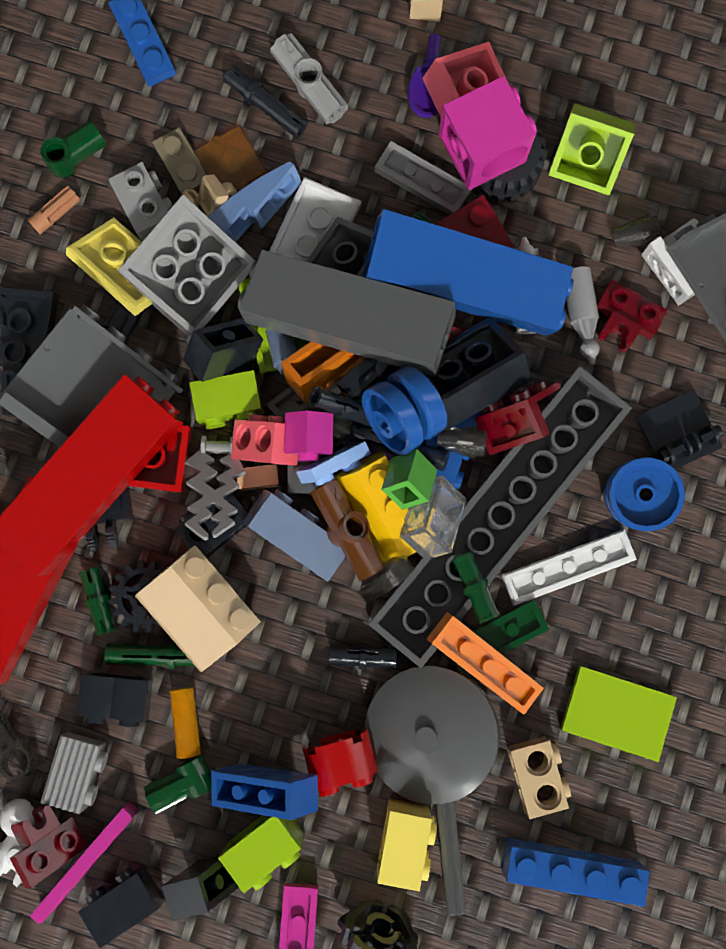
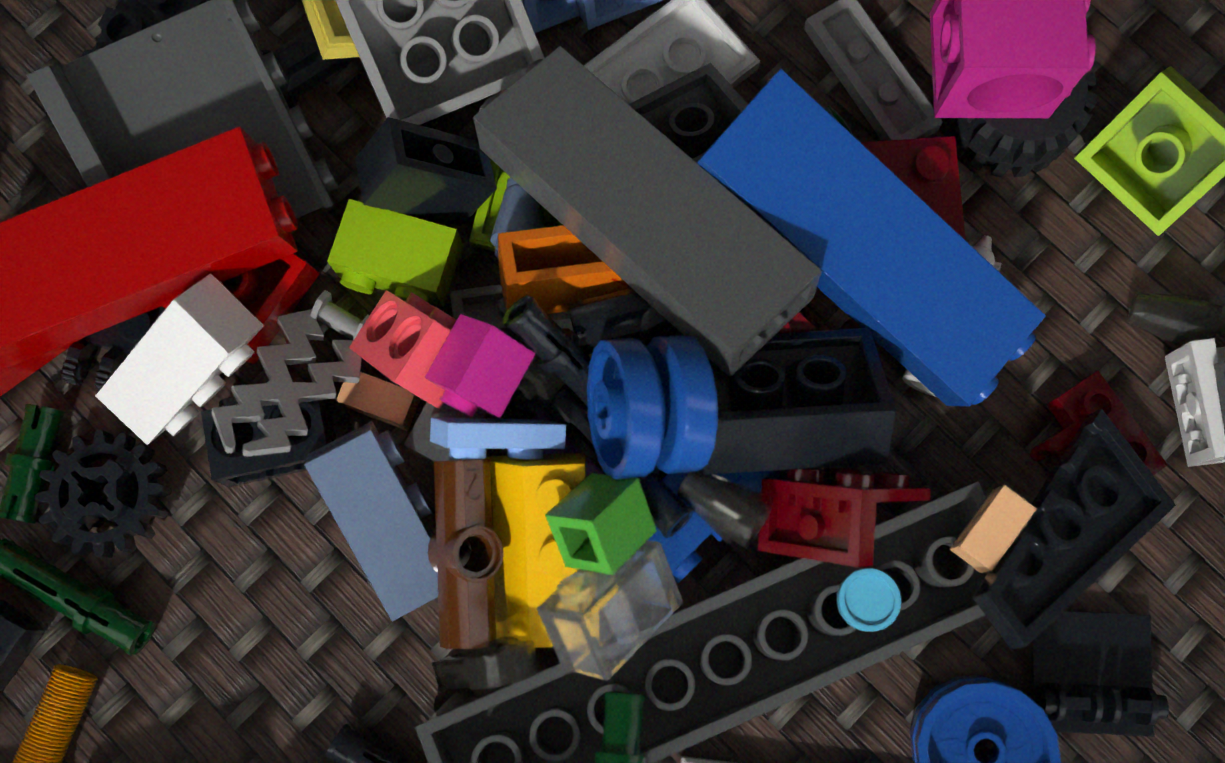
camera: 25 degrees right, 5 degrees down
tan slope [135,545,261,672] -> none
light grey wheel [566,267,600,365] -> none
none -> white brick [96,273,264,445]
none -> medium azure piece [837,568,901,632]
none -> light nougat piece [950,485,1036,573]
none -> black wing [973,409,1176,650]

